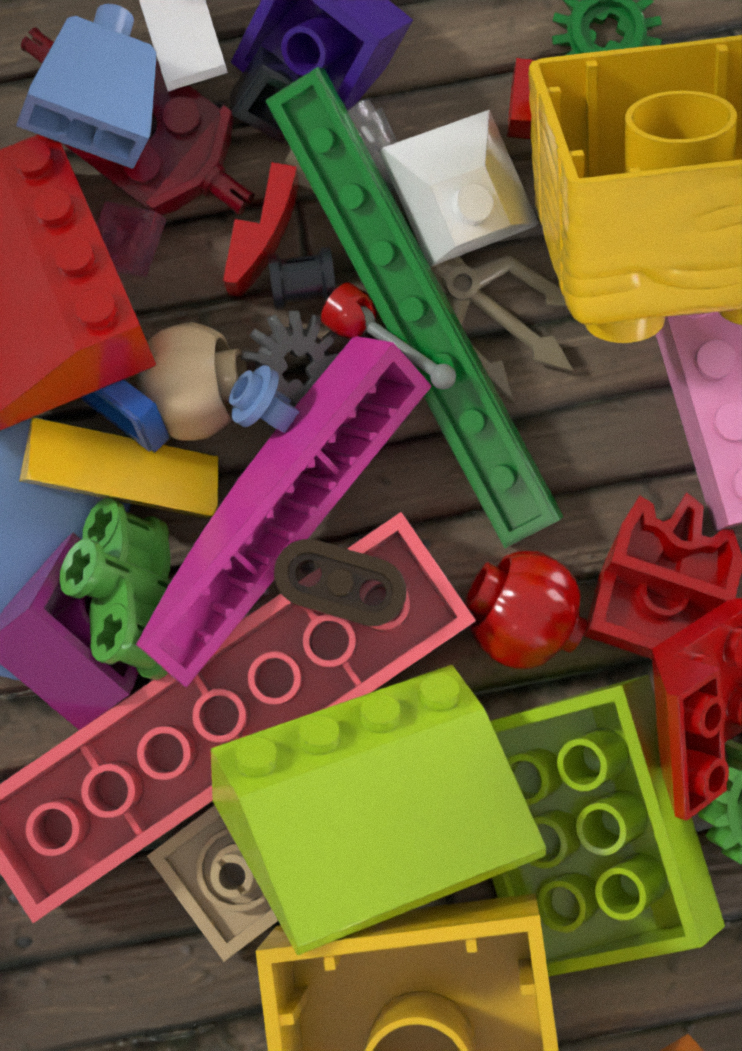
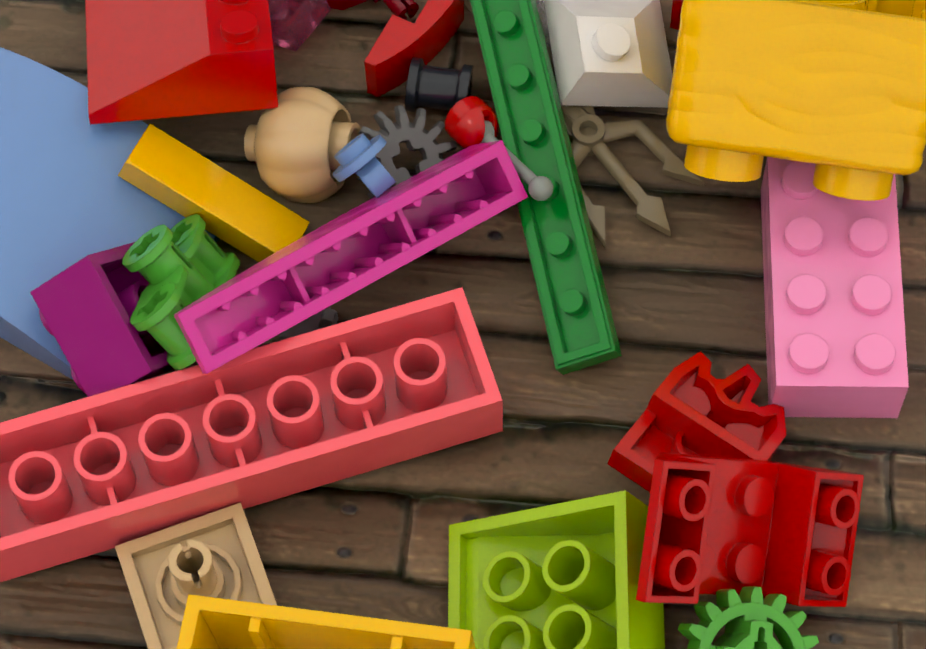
camera: 15 degrees right, 20 degrees down
blue tile [80,379,170,453] -> none
lime slope [211,665,546,956] -> none
dark brown plate [274,539,406,626] -> none
red plant [464,551,587,669] -> none

